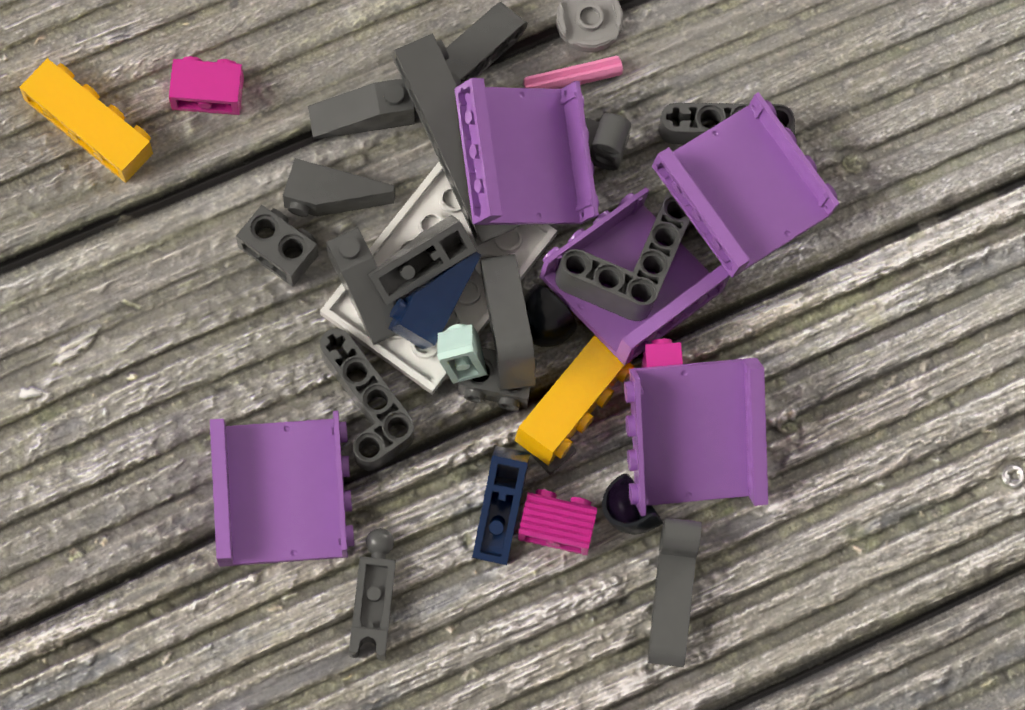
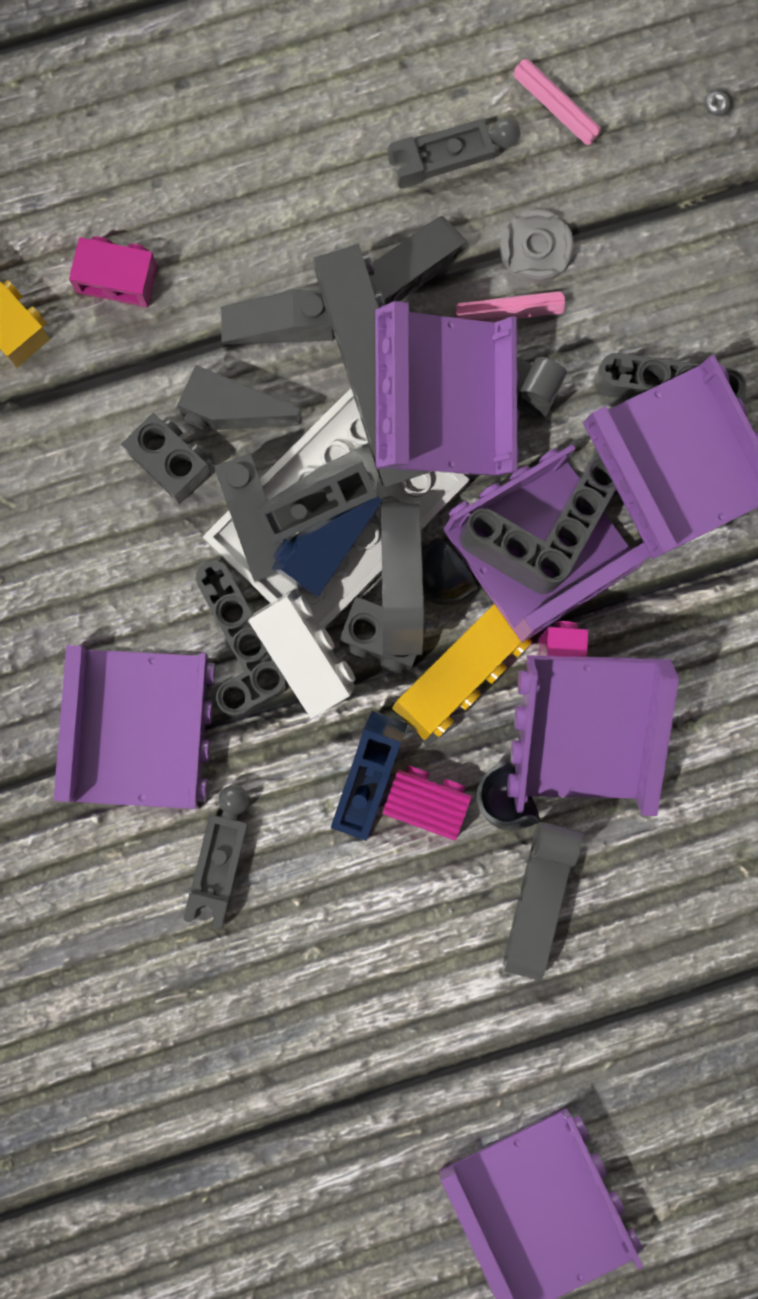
camera: 10 degrees right, 10 degrees up
light aqua slope [437,324,487,384] -> none
none -> white brick [248,589,355,718]

